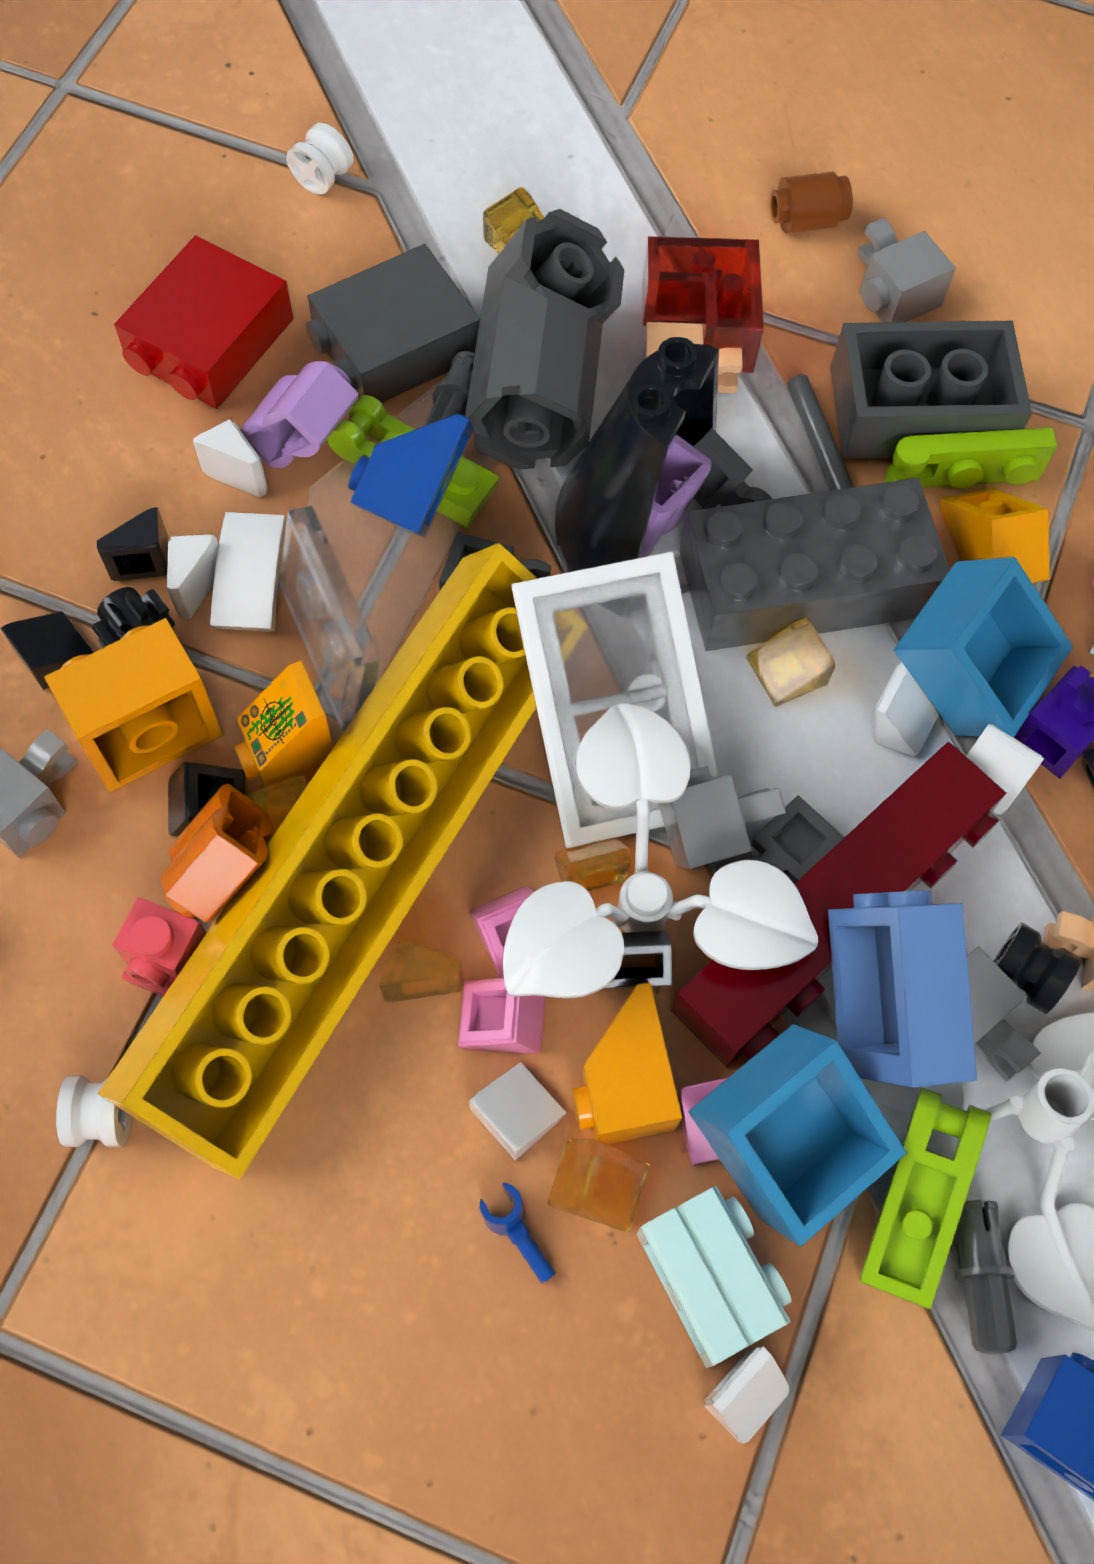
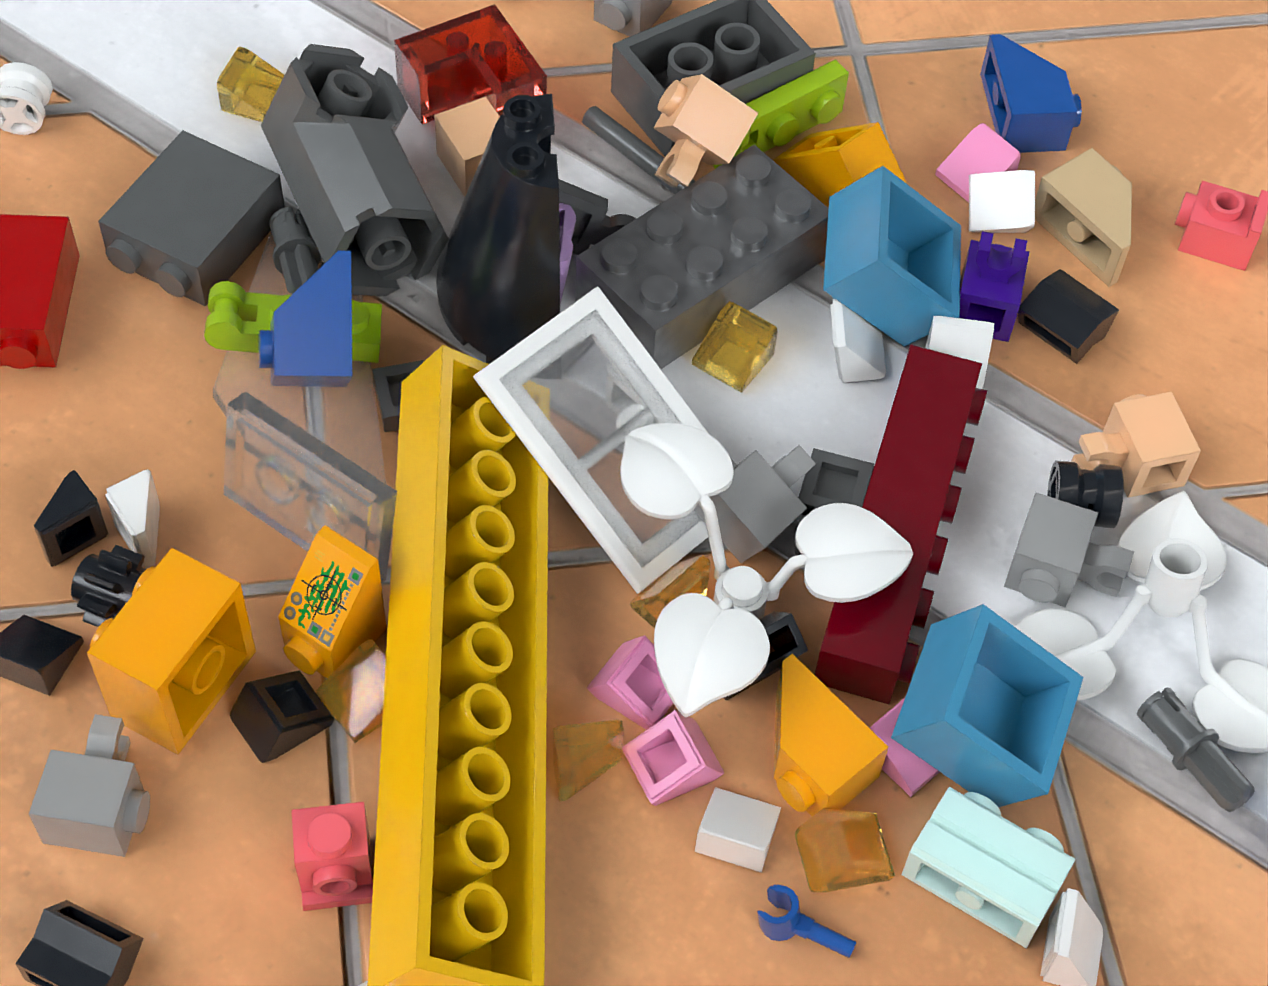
camera: 30 degrees left, 10 degrees down
orange brick [161,784,272,923] -> none
white slope [193,419,268,498] -> none
white slope [210,512,287,632] -> none
lavender brick [240,361,358,468] -> none
medium blue window [828,890,977,1088] -> none
lime plate [859,1087,991,1310] -> none
none -> light nougat brick [654,74,758,187]

